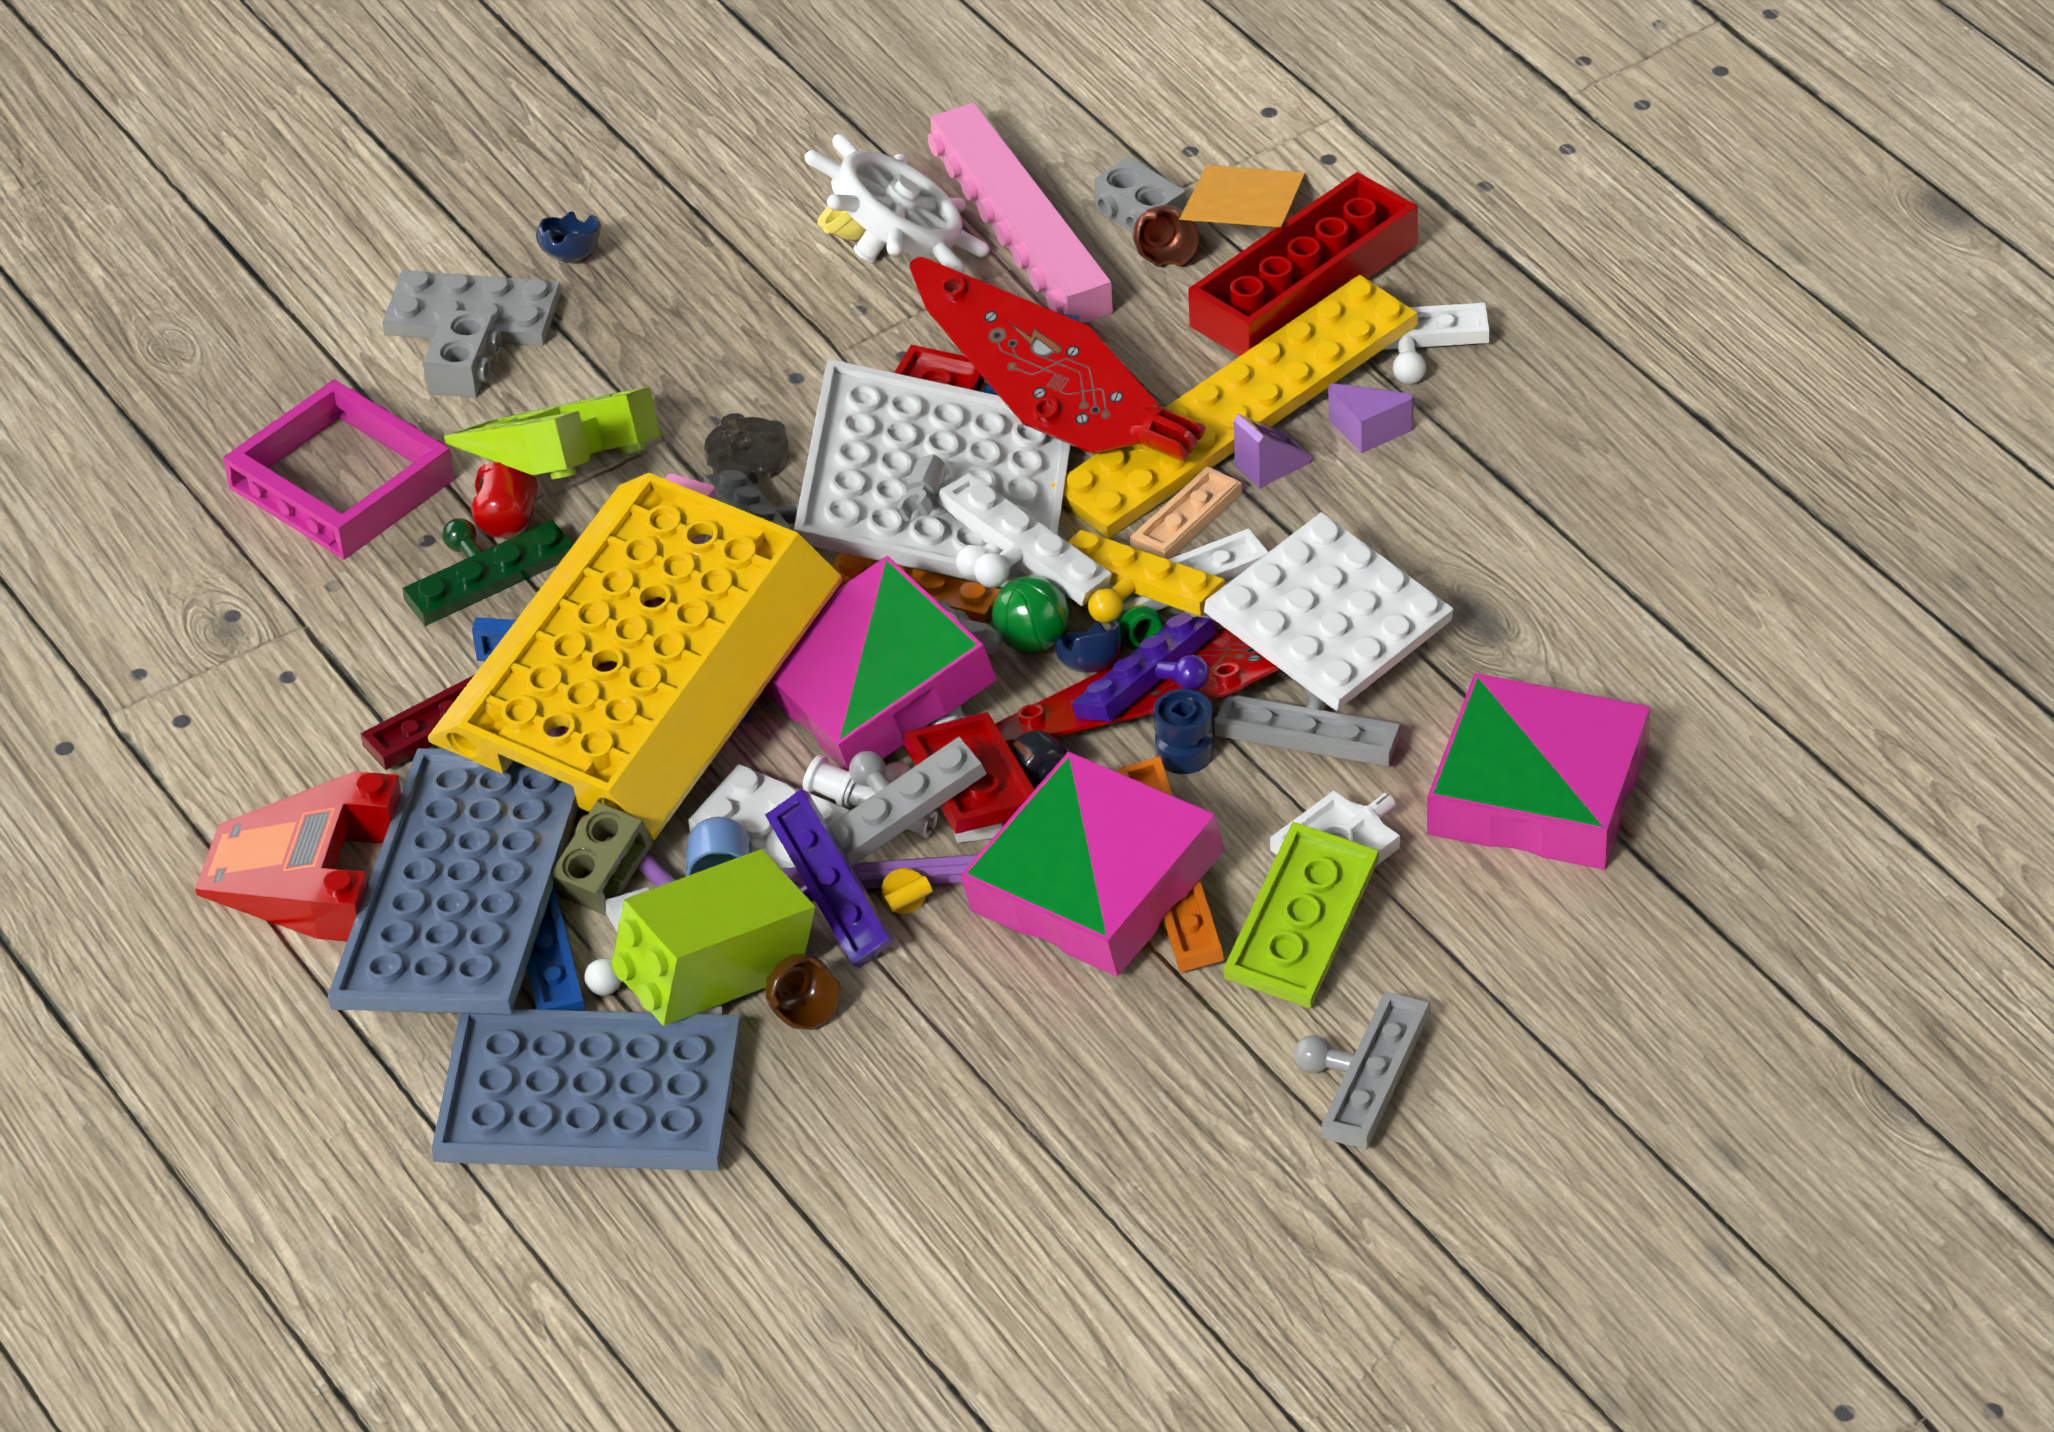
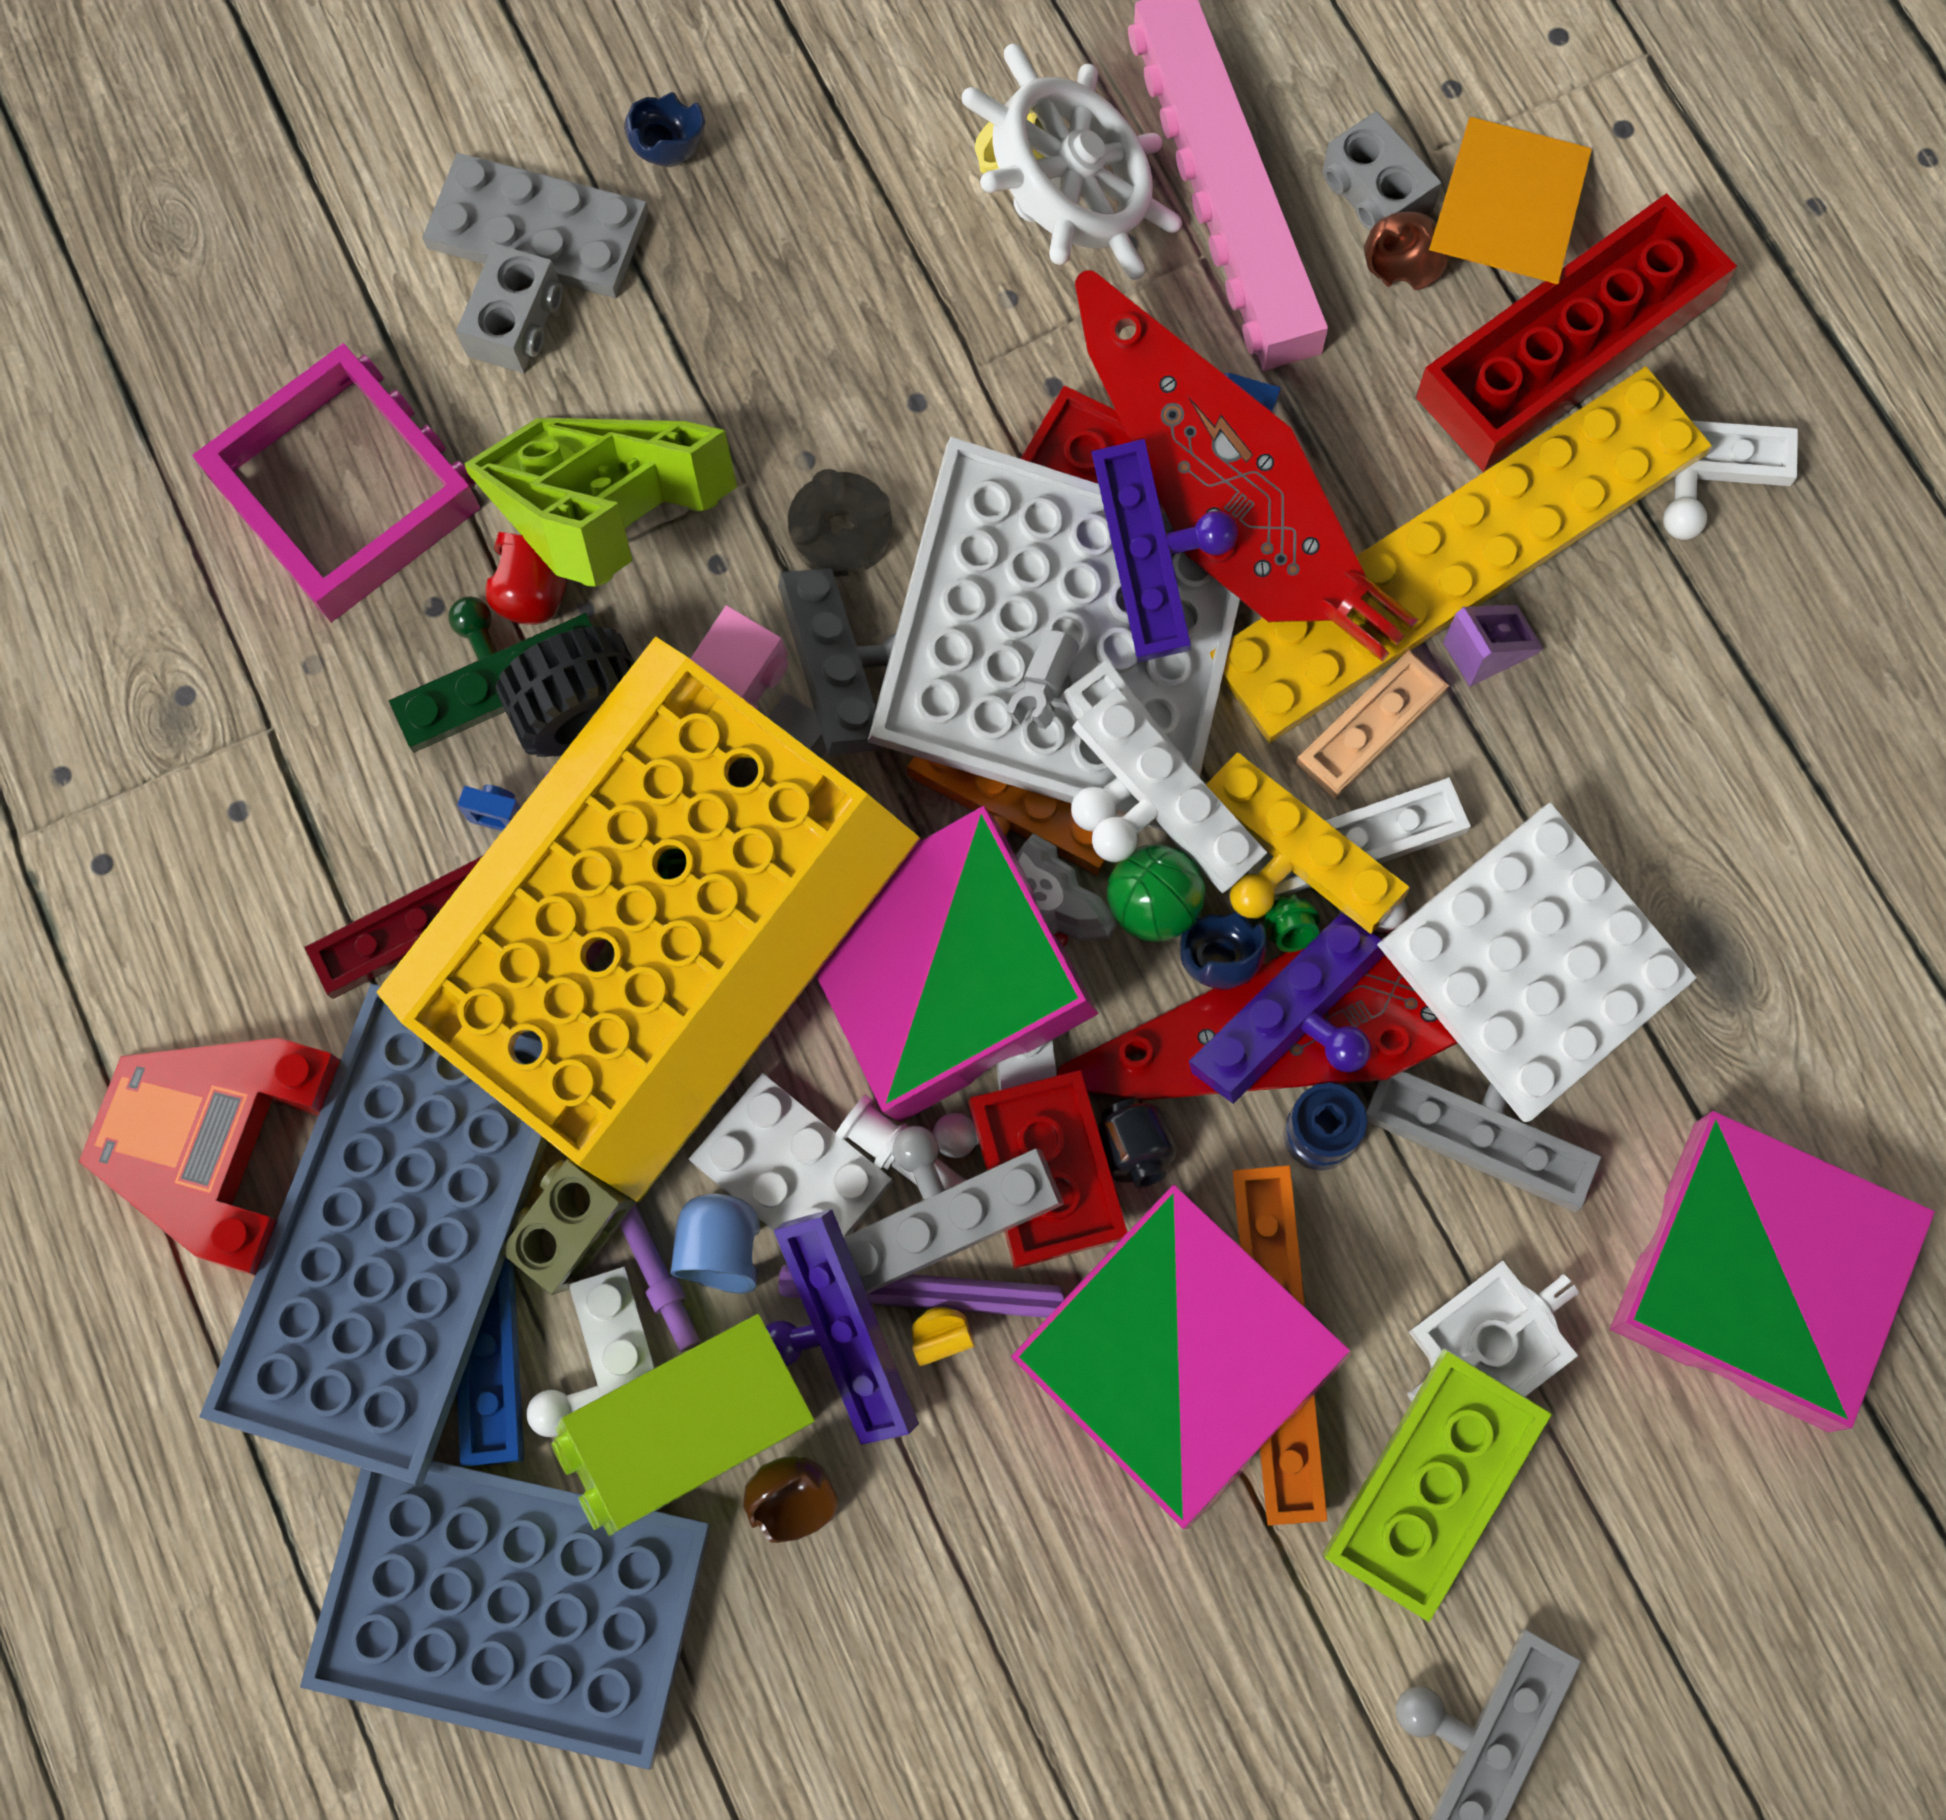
camera: 10 degrees right, 30 degrees up
medium lavender slope [1328,383,1413,453] -> none
none -> black tyre [496,626,635,757]
none -> dark purple plate [1091,439,1238,663]

